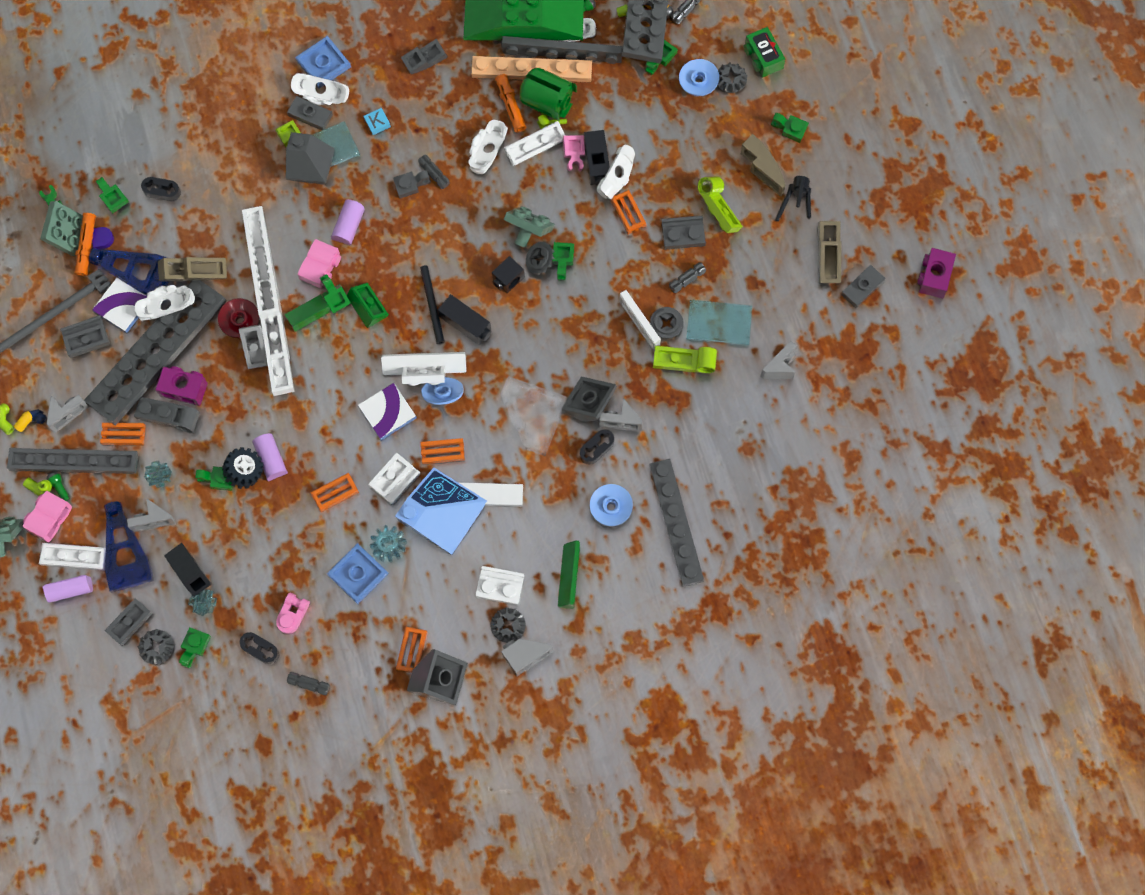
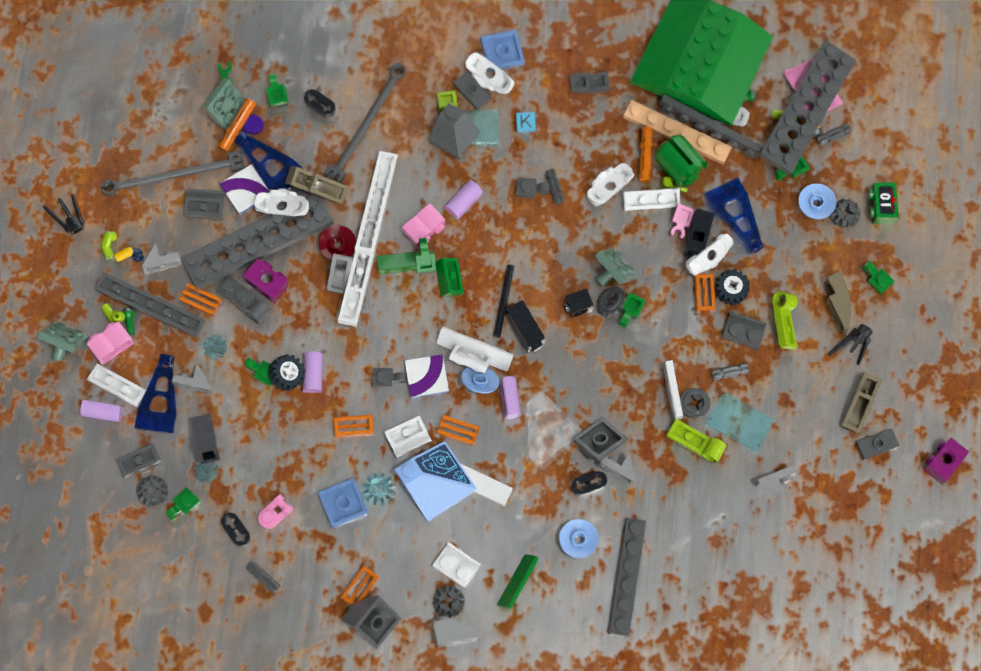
camera: 15 degrees right, 0 degrees up
none -> dark grey hinge [323,63,406,183]
none -> dark grey plate [373,368,406,389]
none -> lavender brick [499,376,521,419]
none -> clear blue plate [705,178,765,254]
none -> black wheel [715,269,750,305]

